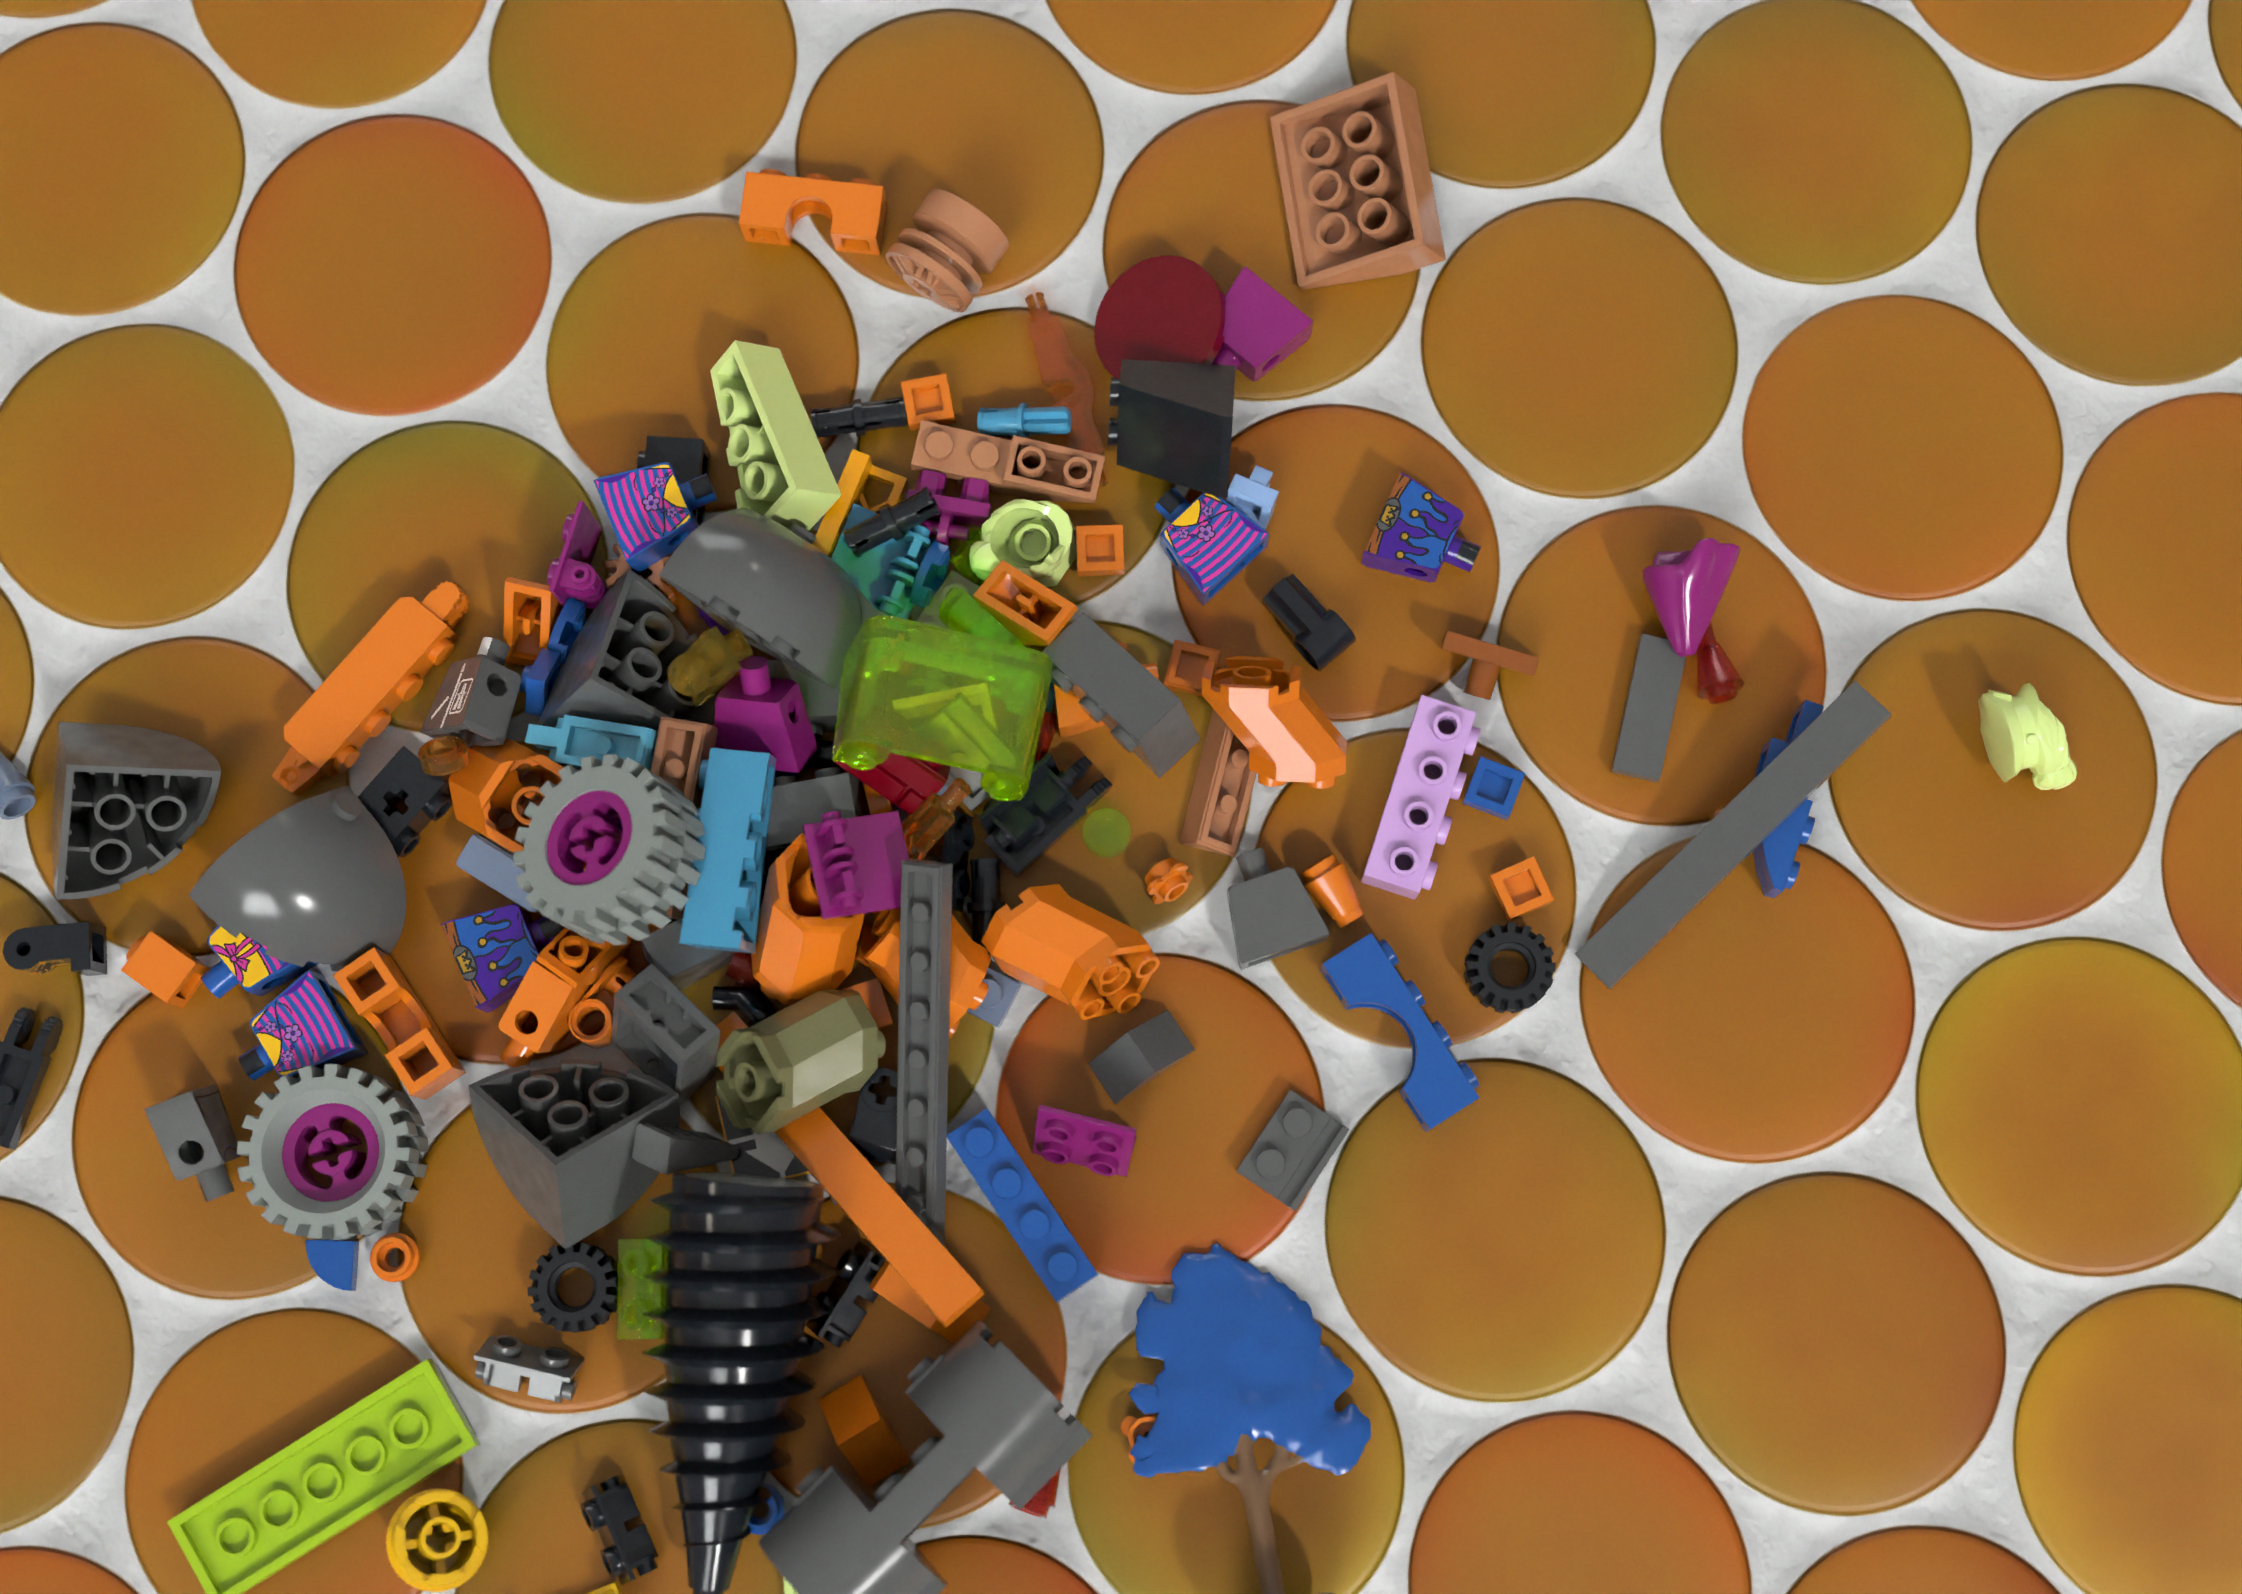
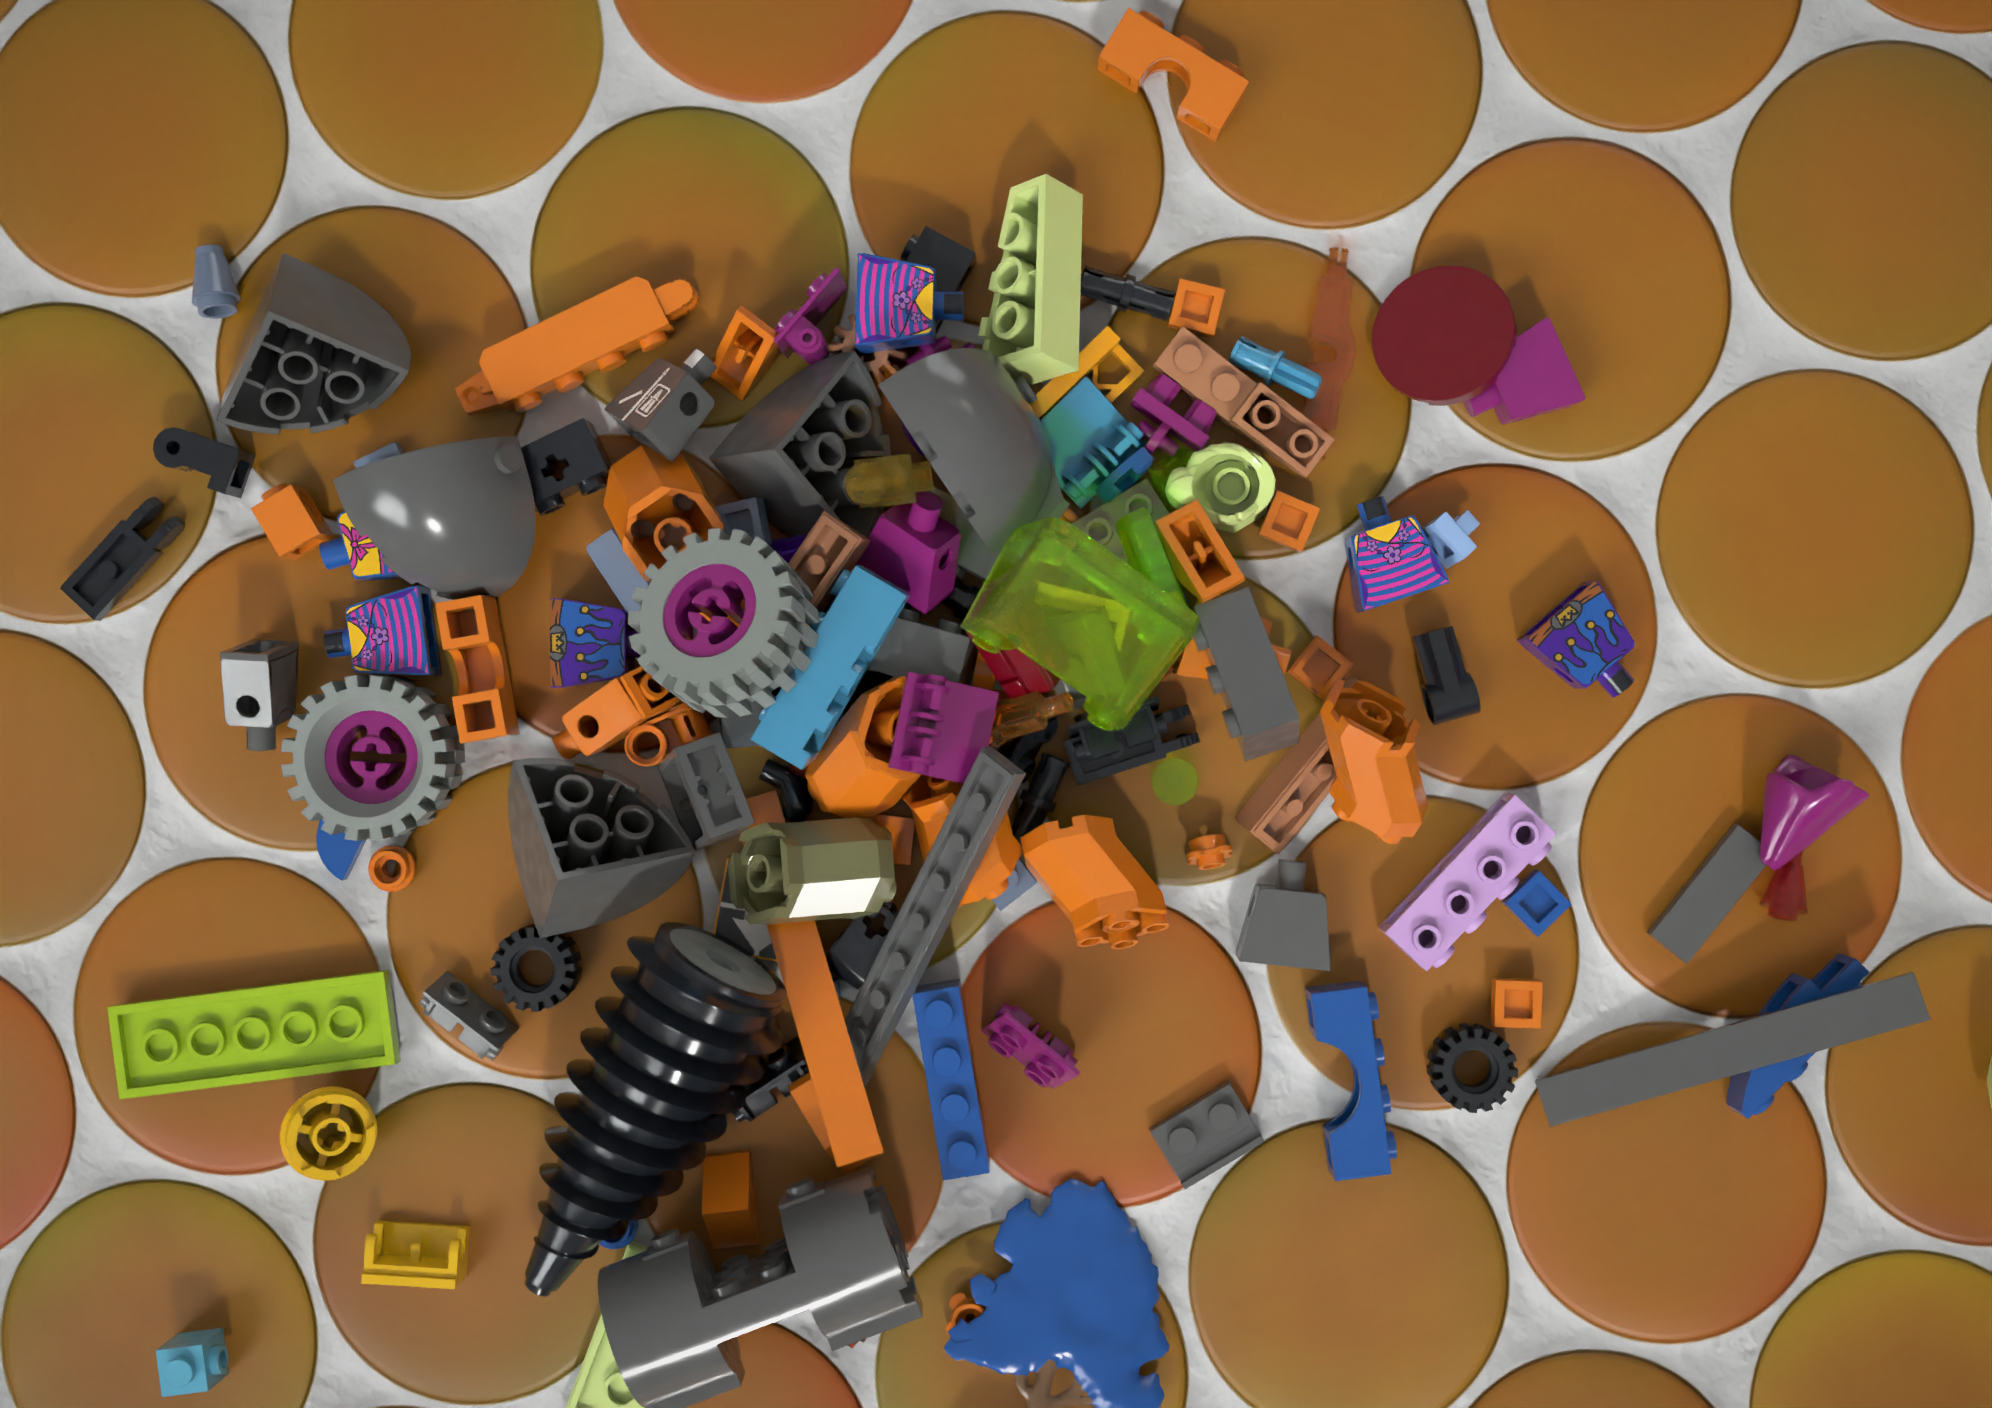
camera: 20 degrees right, 10 degrees up
clear orange tile [418,736,470,776] -> none
blue plate [520,648,561,717] -> none
medium azure hinge [525,715,658,771] -> none
blue tile [548,597,585,665] -> none
black hinge [580,1475,659,1586] -> none
clear neon green hinge [617,1239,667,1340] -> none
dark grey slope [632,1123,739,1175] -> none
black pin [843,486,941,558] -> none
nougat wheel [885,189,1010,313] -> none
dark grey slope [1088,1010,1195,1105] -> none
black slope [1108,359,1235,498] -> none
nougat slope [1270,71,1446,290] -> none
orange cone [1301,853,1364,928] -> none
dark orange tile [1441,630,1540,700] -> none

